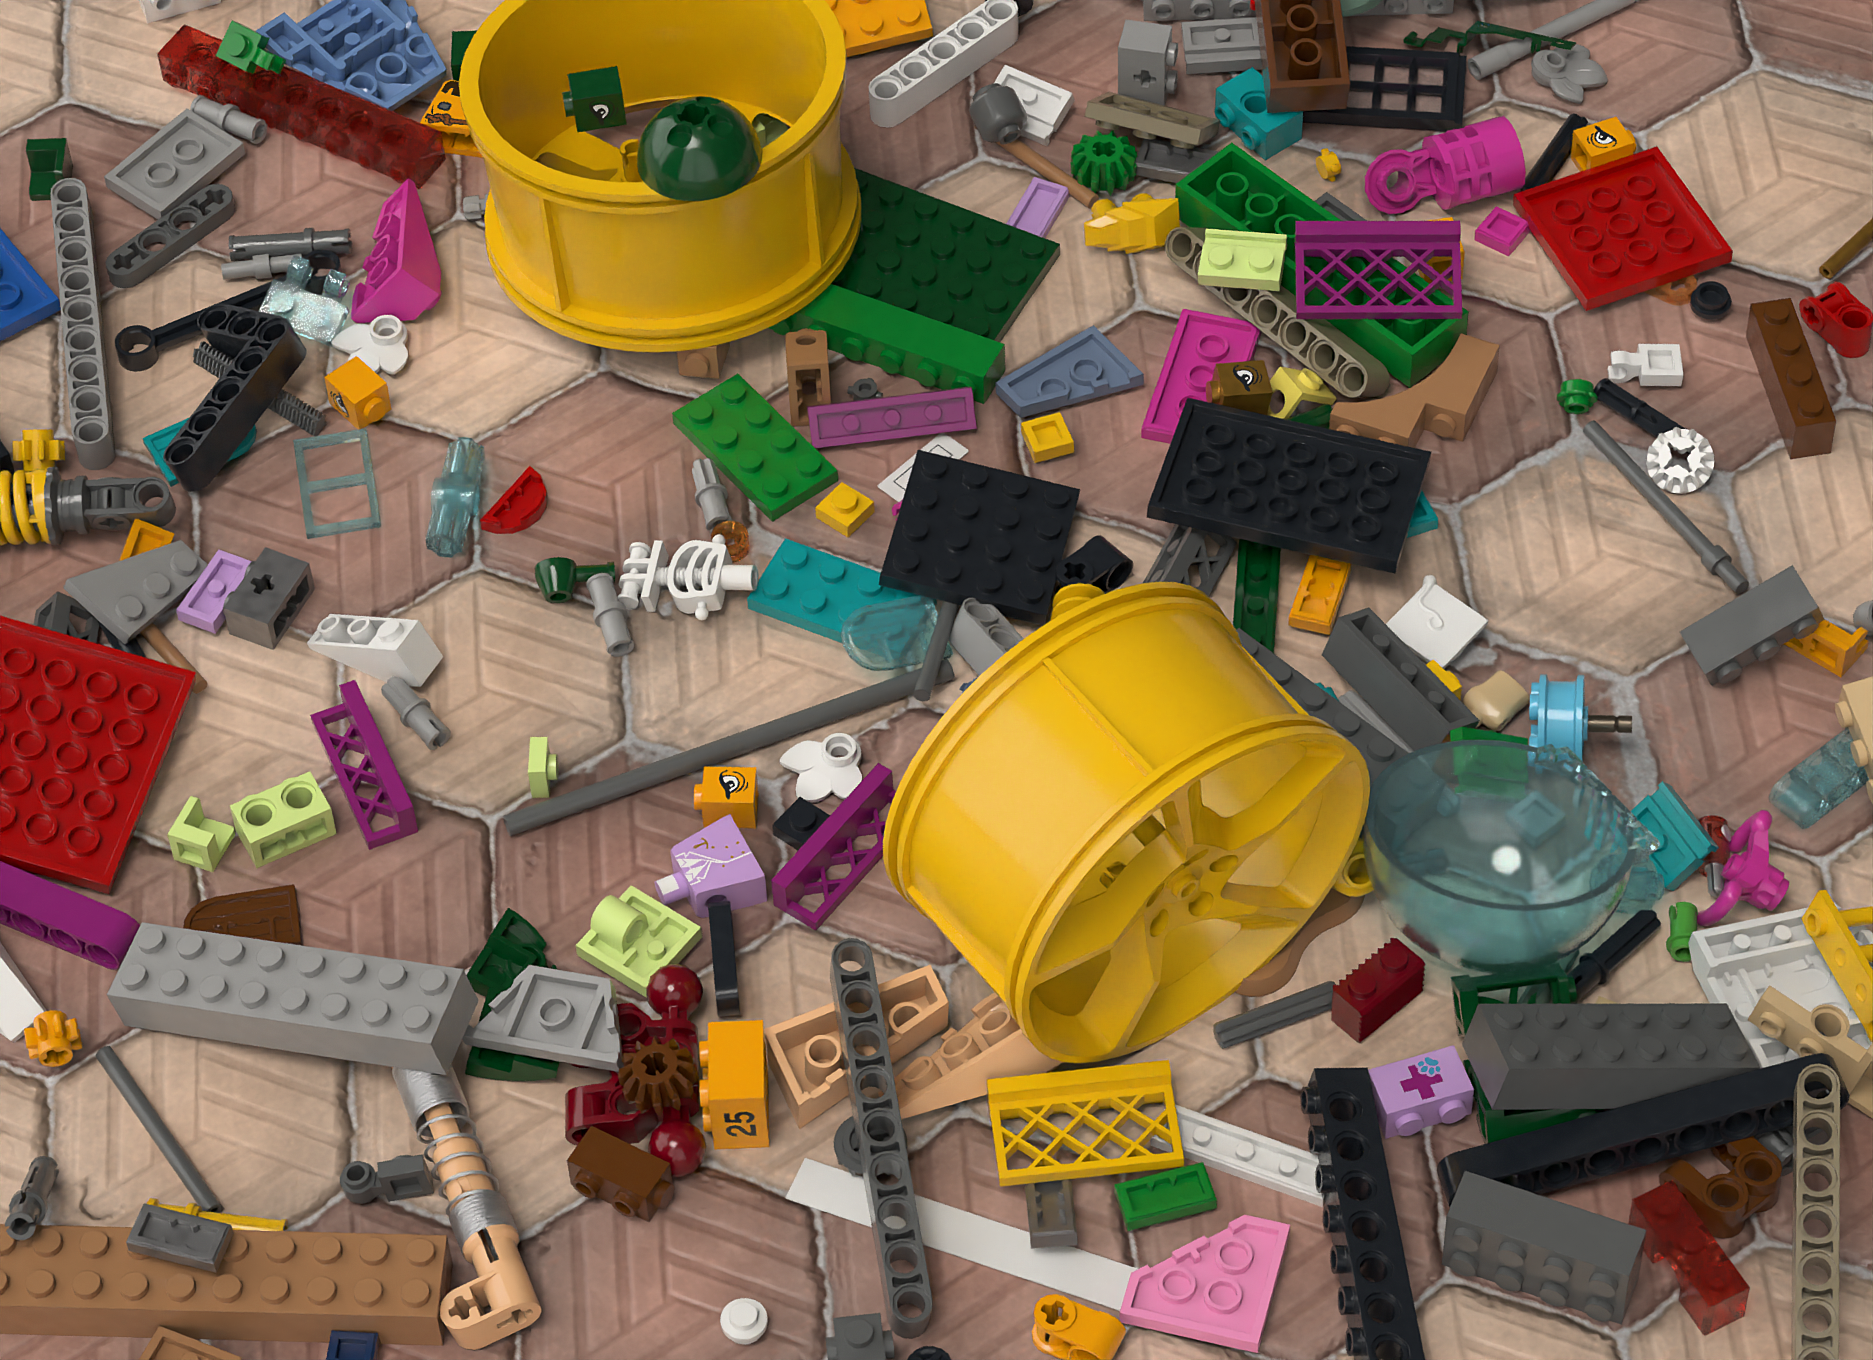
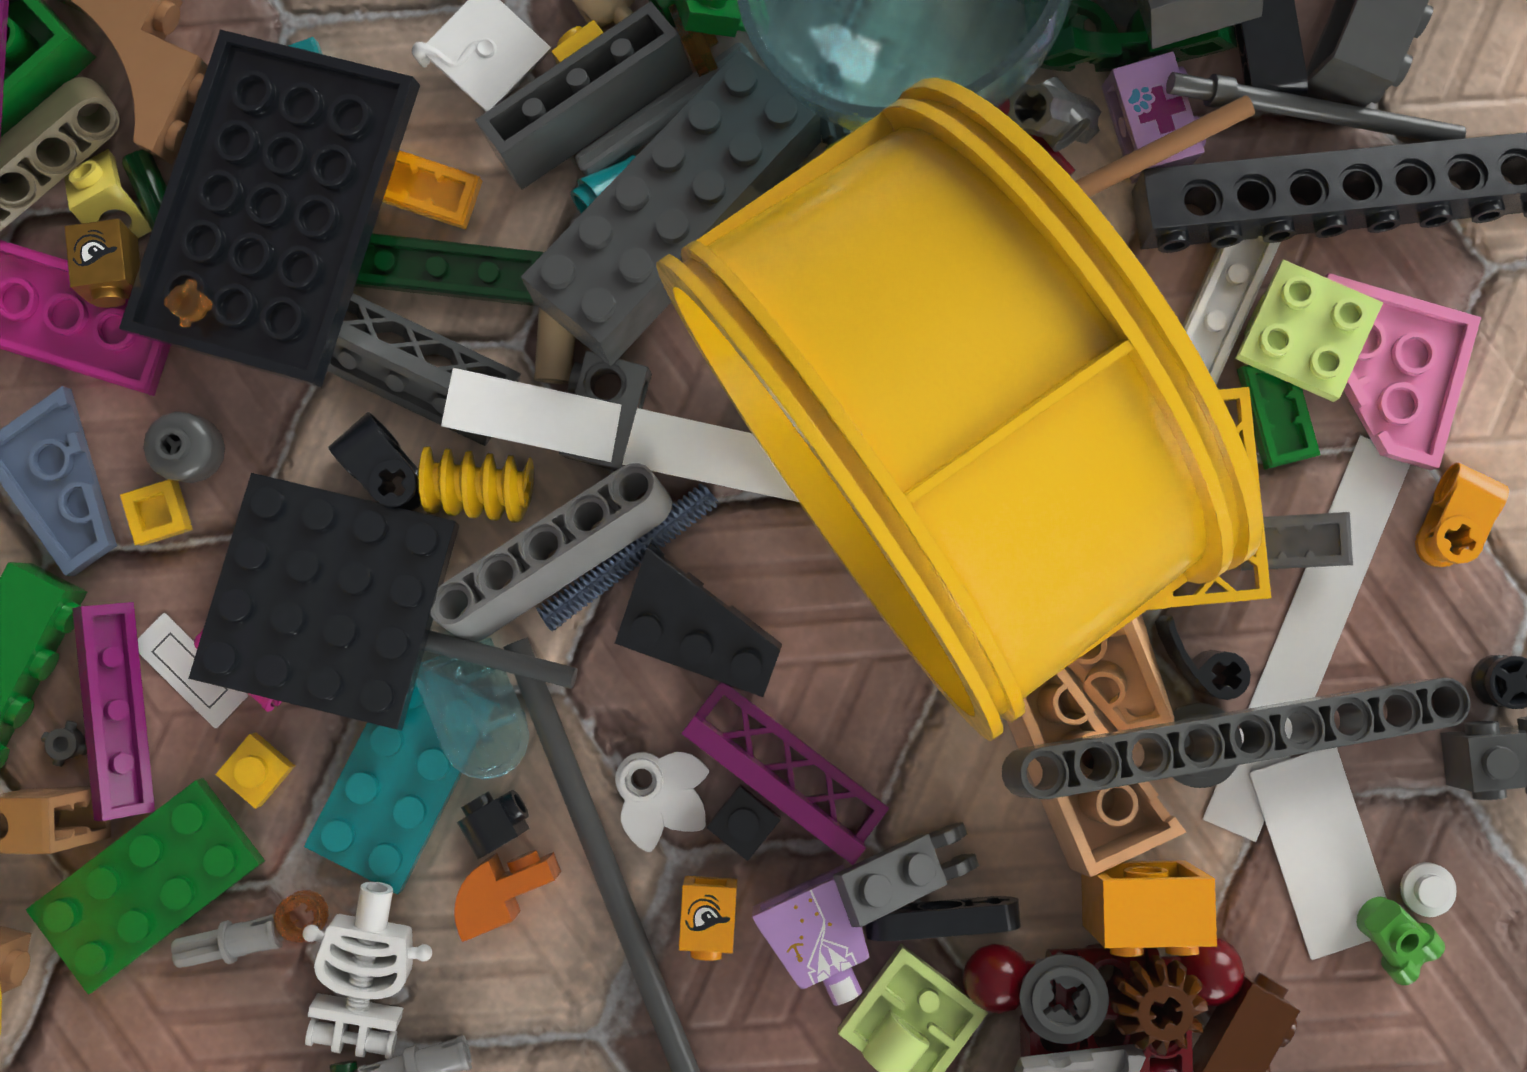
camera: 90 degrees left, 35 degrees up
none -> dark grey head [143,412,225,483]
none -> clear orange piece [164,279,212,327]
none -> orange brick [454,850,561,942]
none -> black plate [457,790,530,859]
none -> dark grey hinge [833,822,979,927]
none -> dark grey piece [1007,77,1101,152]
none -> dark grey gear [1018,952,1109,1044]
none -> medium nougat bar [1075,95,1255,198]
none -> black panel [1155,615,1251,700]
none -> dark grey bar [1166,72,1466,142]
none -> yellowish green plate [1235,259,1383,402]
none -> white sticker [1250,747,1386,960]
none -> bright green plate [1356,896,1445,985]

